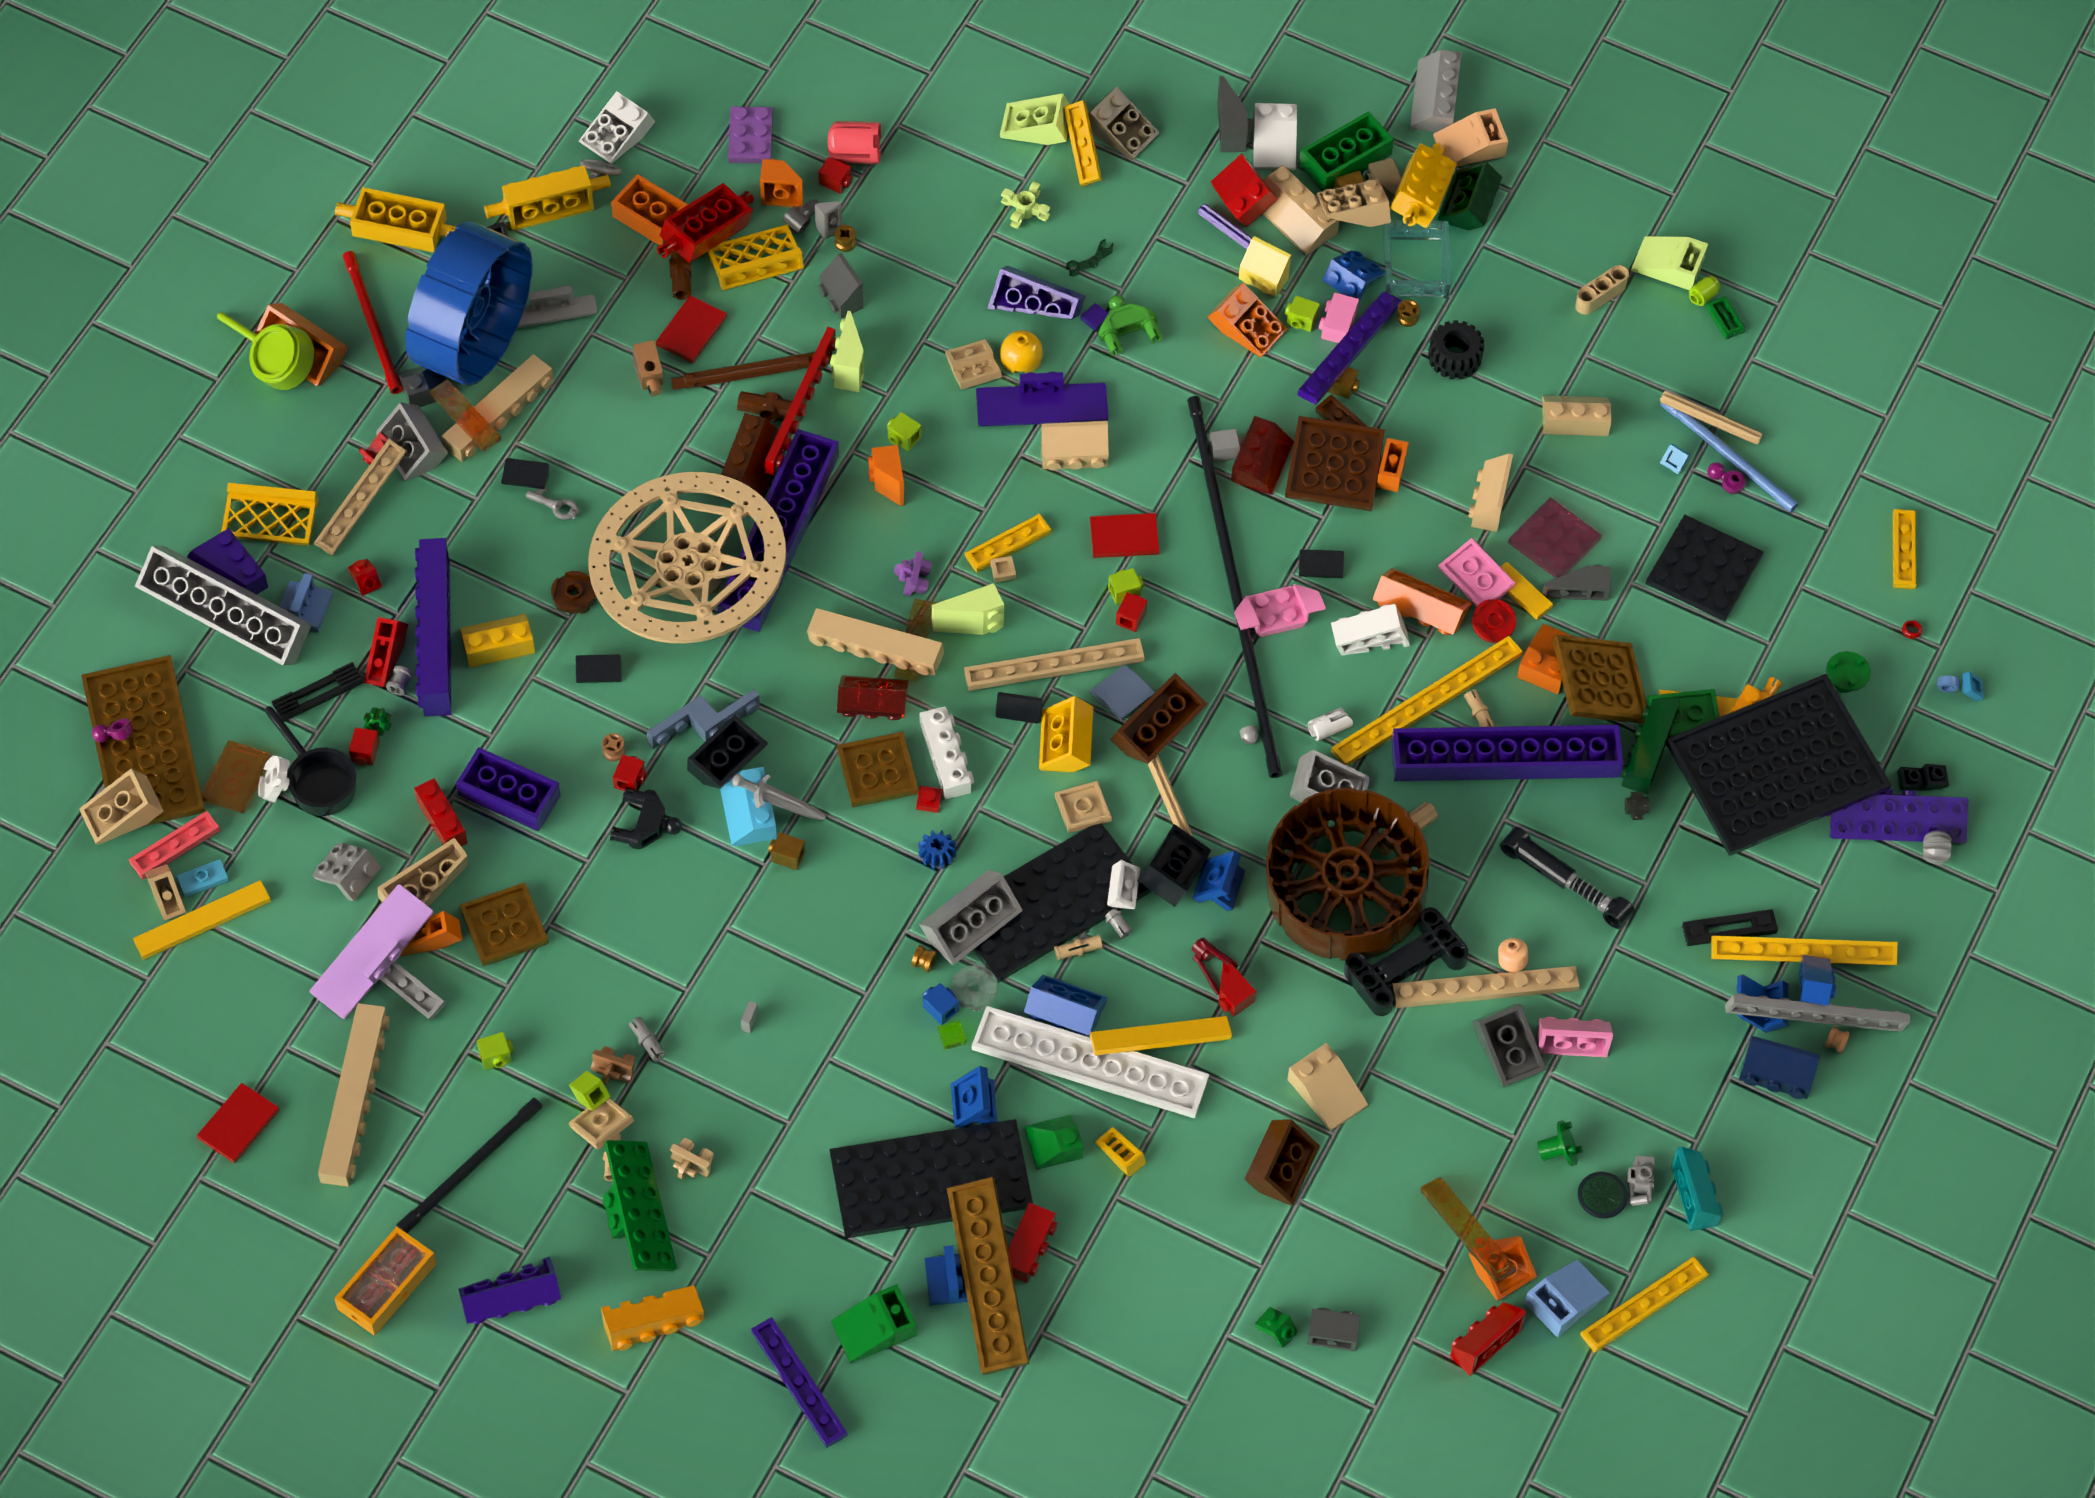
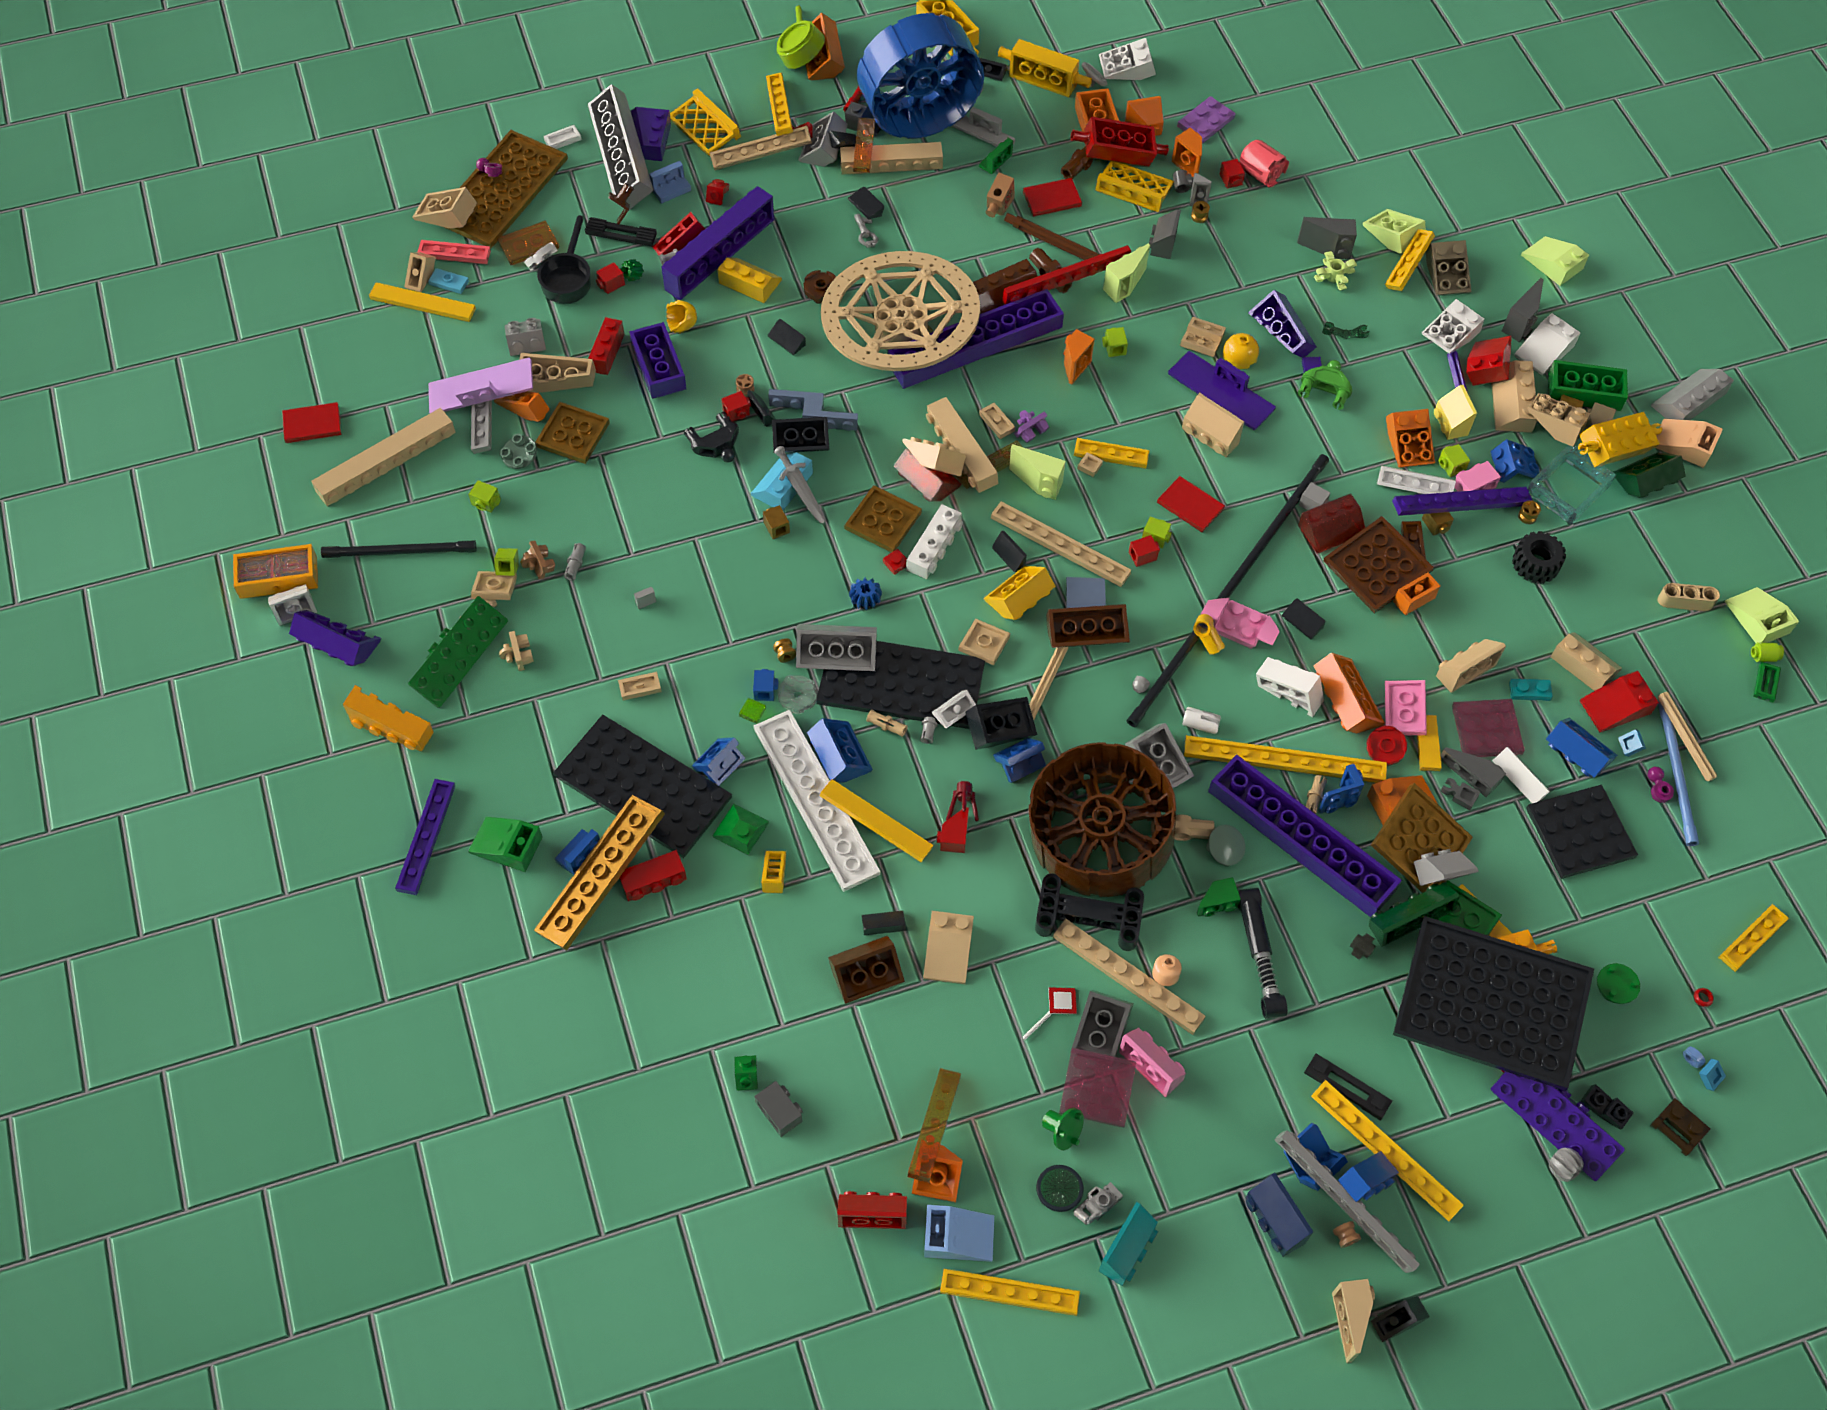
camera: 45 degrees right, 0 degrees up
none -> white slope [268,584,317,626]
none -> sand green dish [500,433,537,469]
none -> white tile [543,125,582,149]
none -> reddish brown bracket [608,183,634,225]
none -> tan plate [618,672,661,701]
none -> yellow hair [666,300,697,334]
none -> black slope [747,390,776,427]
none -> yellow tile [766,73,793,136]
none -> black slope [829,131,864,149]
none -> black slope [862,910,906,935]
none -> tan slope [902,437,966,477]
none -> green bracket [979,138,1013,174]
none -> tan plate [979,403,1015,439]
none -> piece [1023,987,1077,1040]
none -> clear pink plate [1059,1048,1136,1128]
none -> orange slope [1125,96,1164,136]
none -> yellow piece [1193,614,1225,655]
none -> green slope [1197,877,1241,917]
none -> sand green dish [1206,825,1245,866]
none -> dark grey slope [1297,217,1357,259]
none -> blue bracket [1319,764,1364,814]
none -> tan slope [1332,1279,1375,1363]
none -> black slope [1371,1296,1430,1342]
none -> white plate [1377,465,1456,494]
none -> light grey slope [1414,849,1479,886]
none -> white slope [1421,299,1484,354]
none -> dark grey plate [1441,778,1481,810]
none -> white tile [1492,747,1550,803]
none -> teal plate [1509,679,1553,701]
none -> yellowish green slope [1521,236,1589,286]
none -> blue slope [1546,717,1618,778]
none -> red slope [1580,671,1659,733]
none -> dark brown plate [1650,1098,1711,1156]

